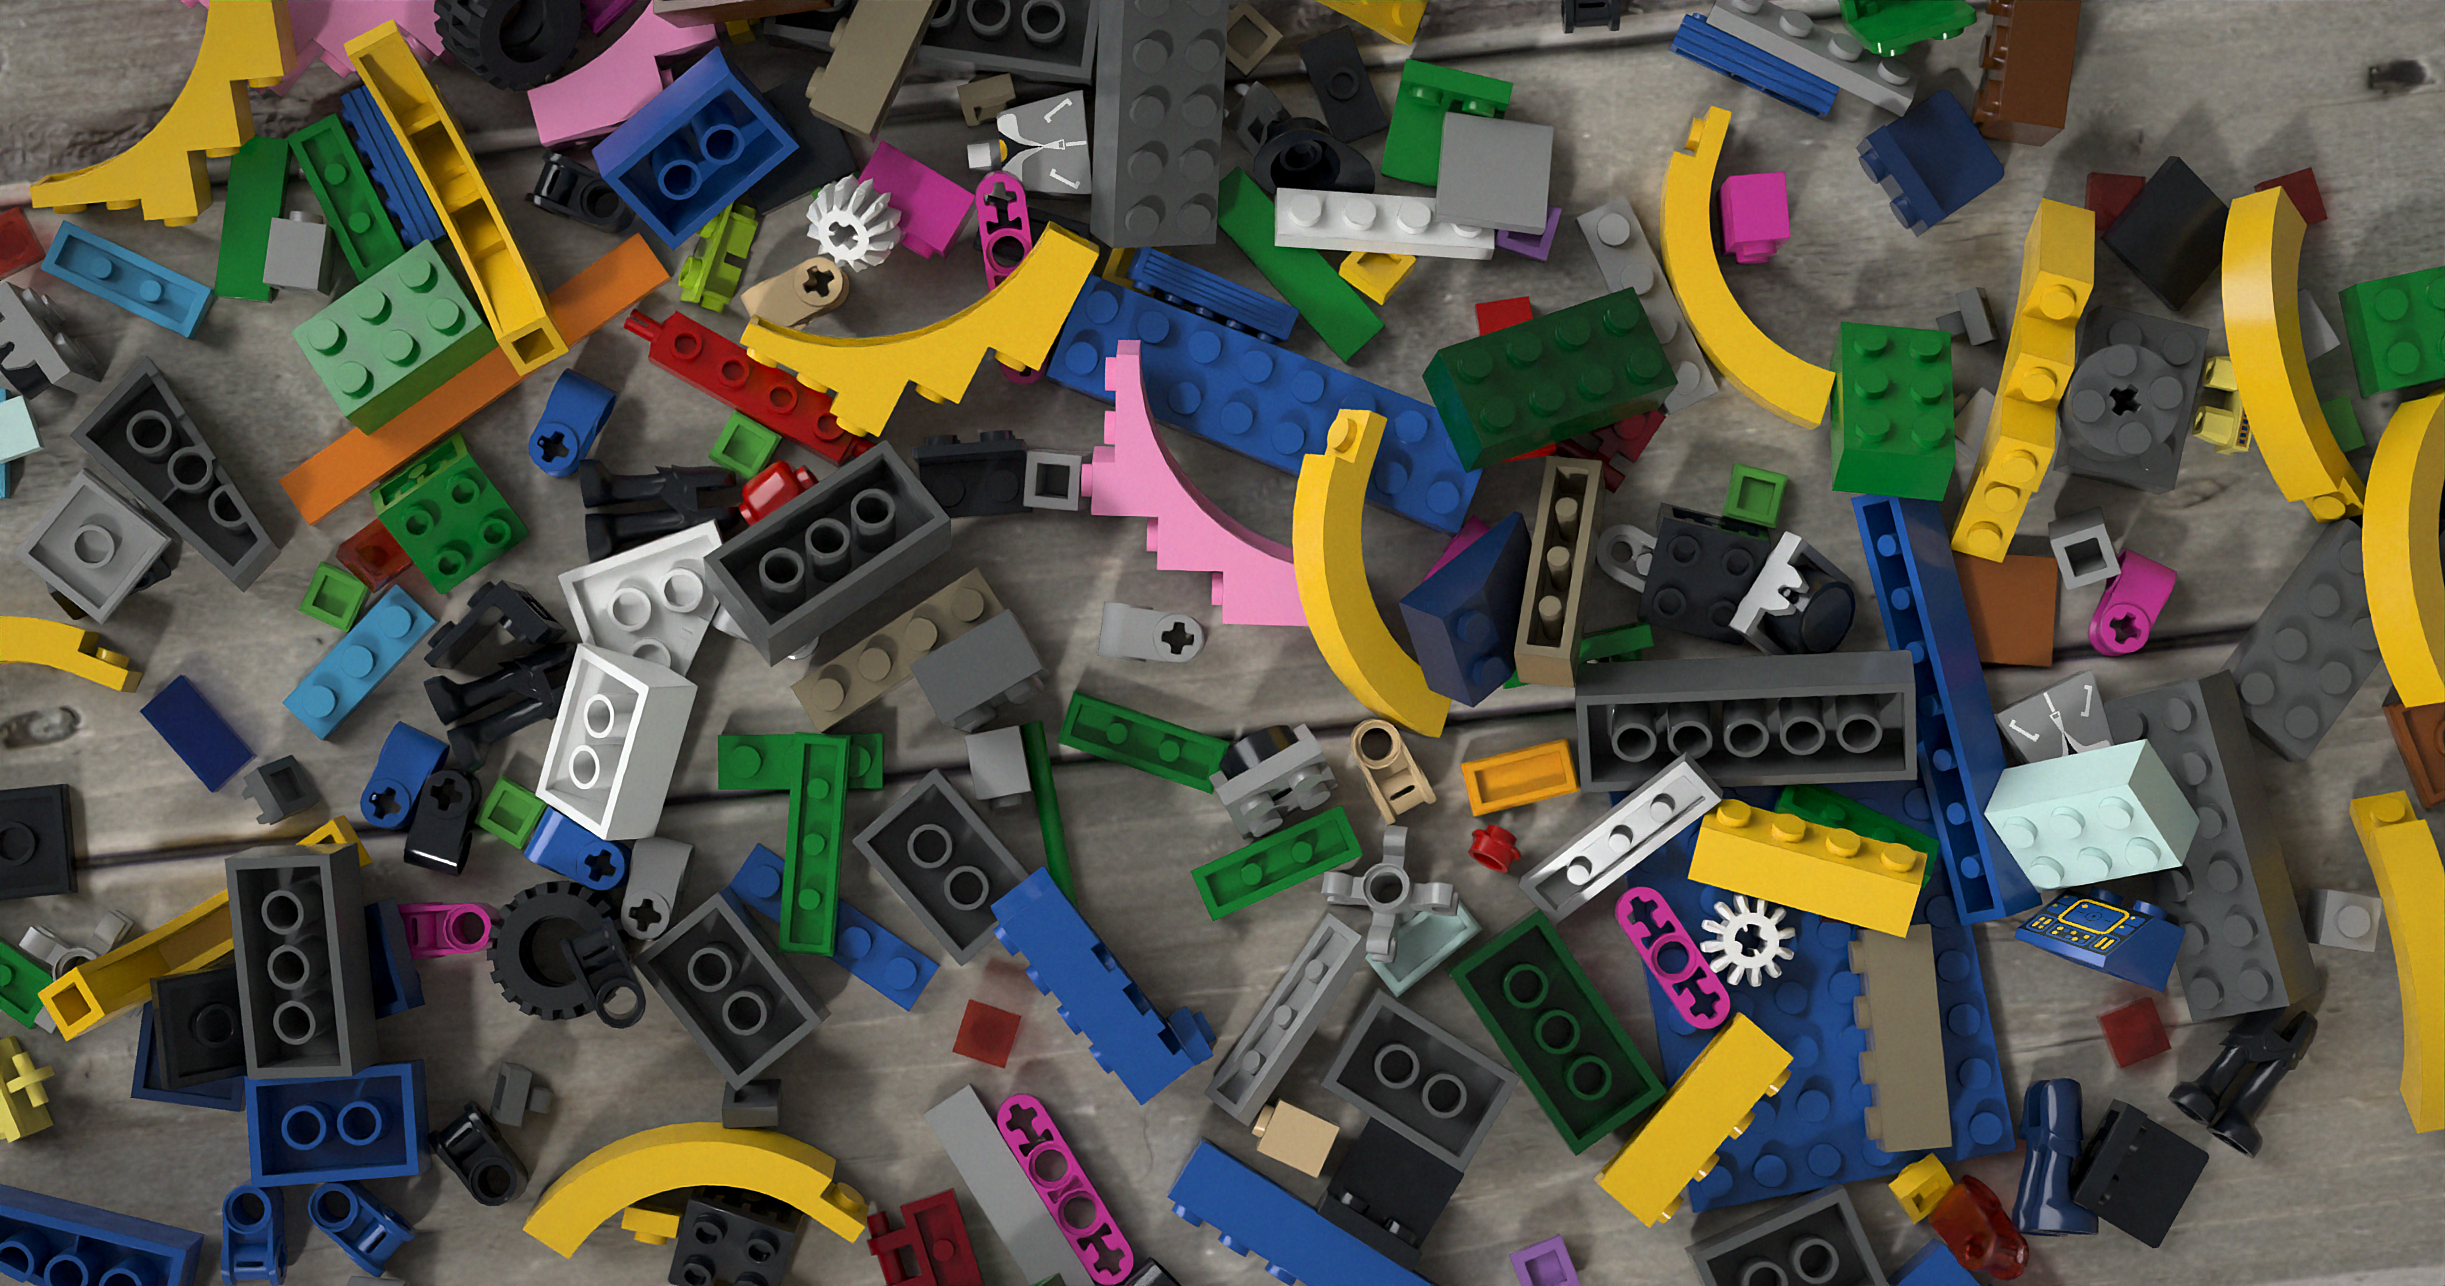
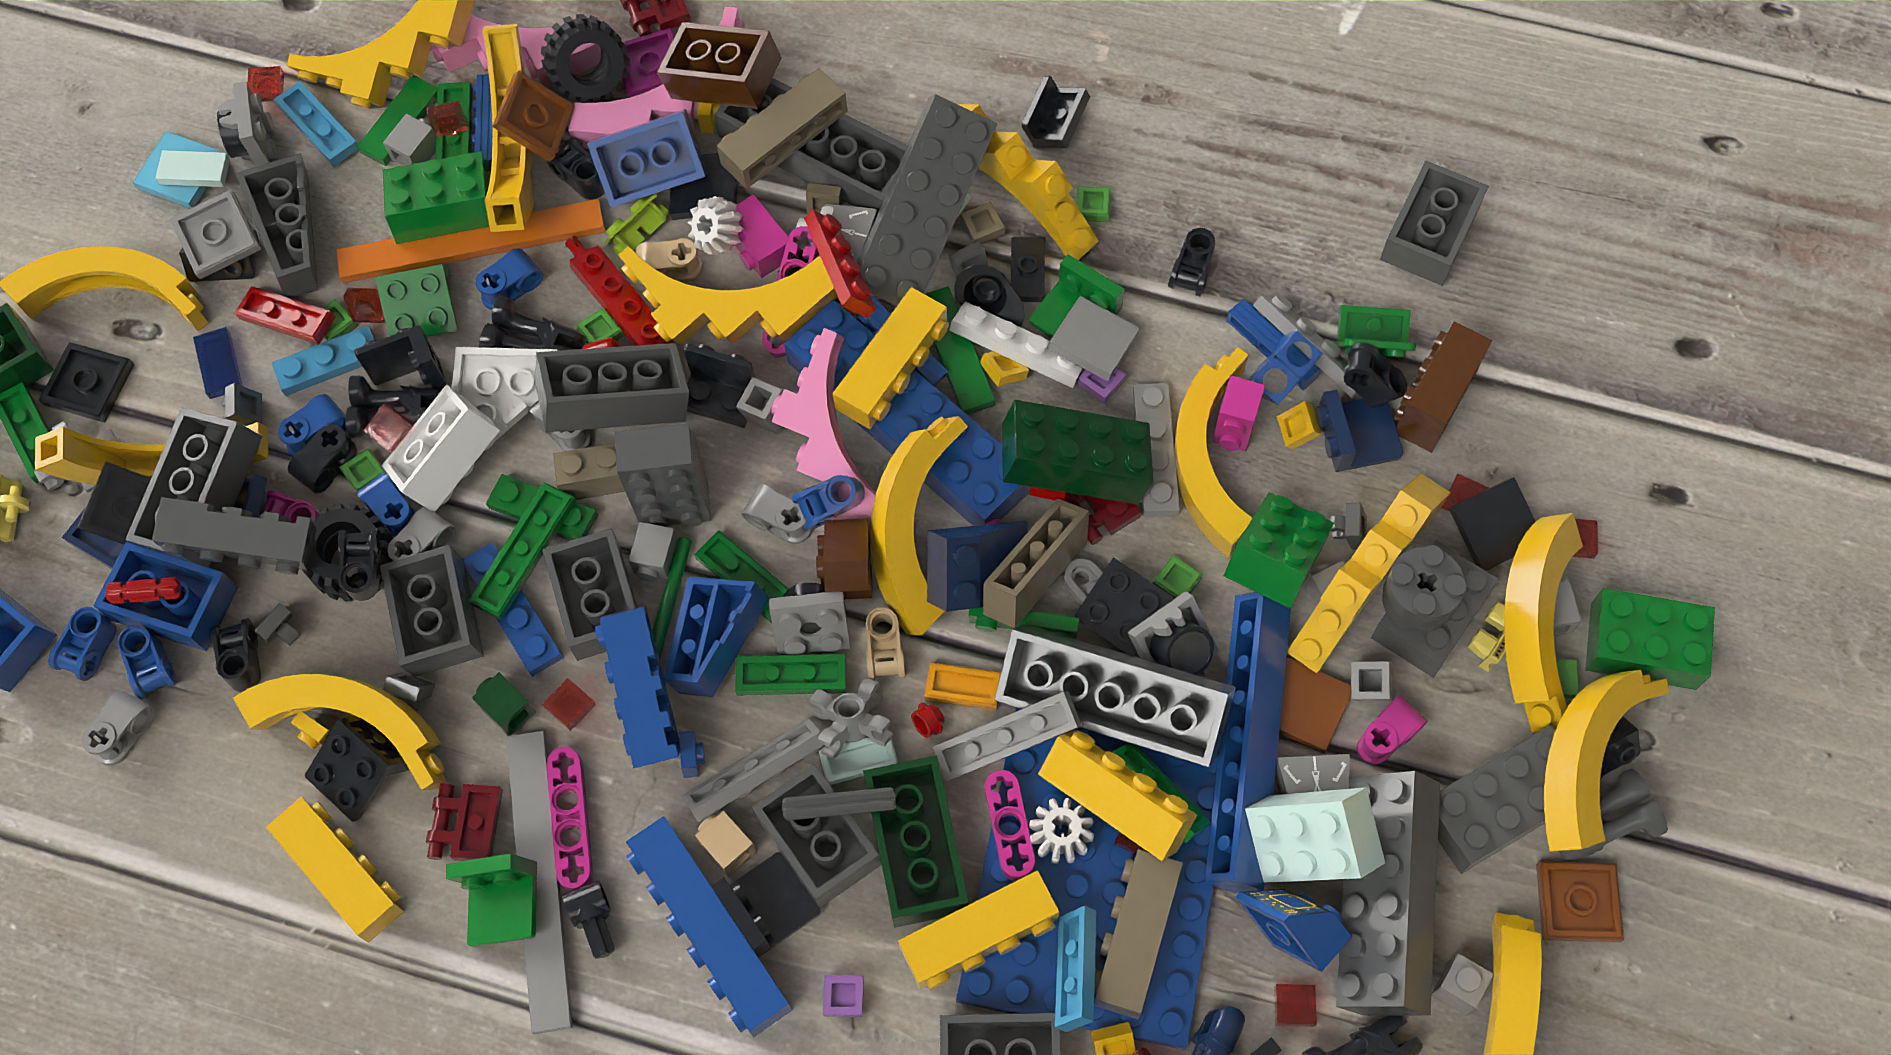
camera: 30 degrees right, 20 degrees down
none -> red axle [105,577,182,604]
none -> dark grey wedge [152,497,317,575]
none -> red tile [234,286,336,345]
none -> clear red tile [364,404,414,453]
none -> clear red plate [426,101,469,137]
none -> dark green brick [471,672,536,736]
none -> dark orange tile [492,70,575,162]
none -> blue wedge [663,577,770,697]
none -> dark grey axle [782,787,896,820]
none -> blue piece [791,475,865,531]
none -> red plate [804,209,876,318]
none -> reddish brown brick [816,518,872,599]
none -> yellow brick [832,287,949,429]
none -> dark azure plate [1055,906,1096,1032]
none -> blue piece [1249,330,1323,405]
none -> yellow plate [1276,401,1322,450]
none -> black piece [1343,343,1408,408]

